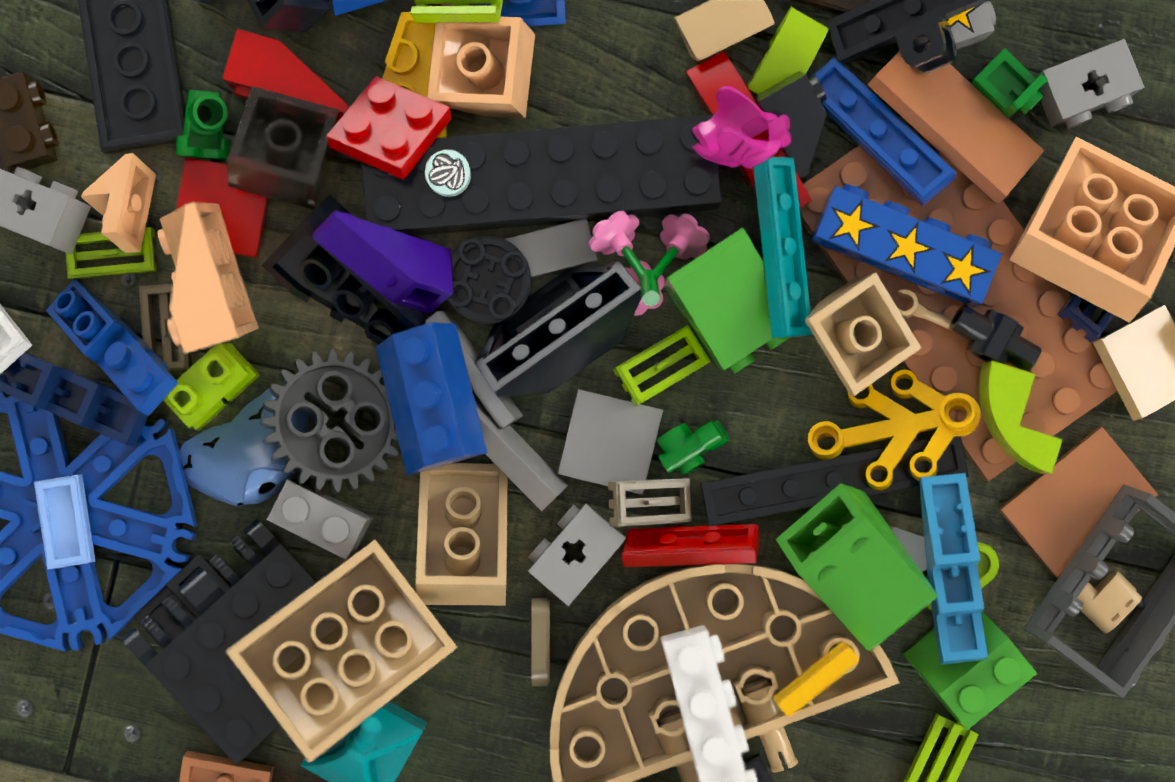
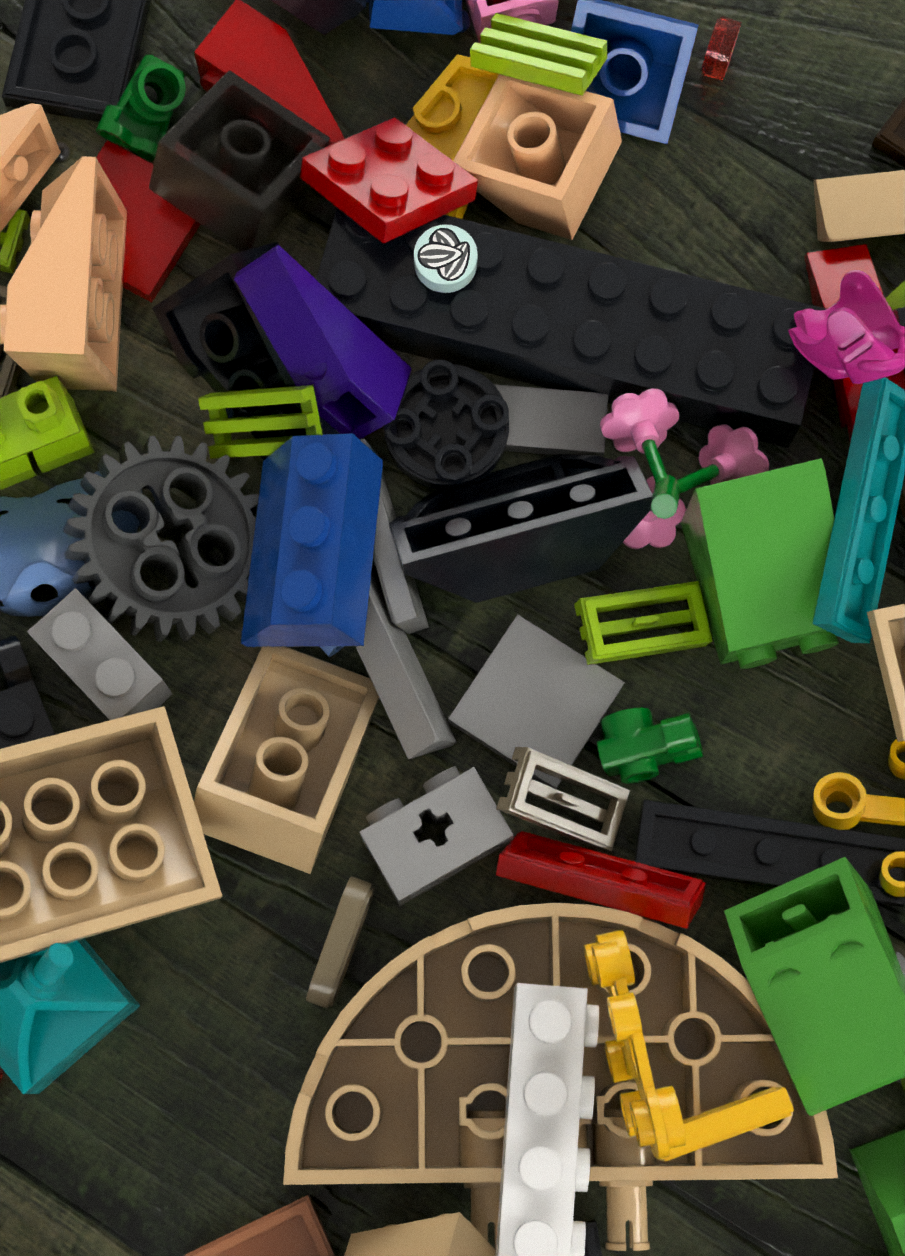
camera: 15 degrees right, 10 degrees down
none -> lime tile [198,385,323,459]
none -> yellow plant [583,930,686,1159]

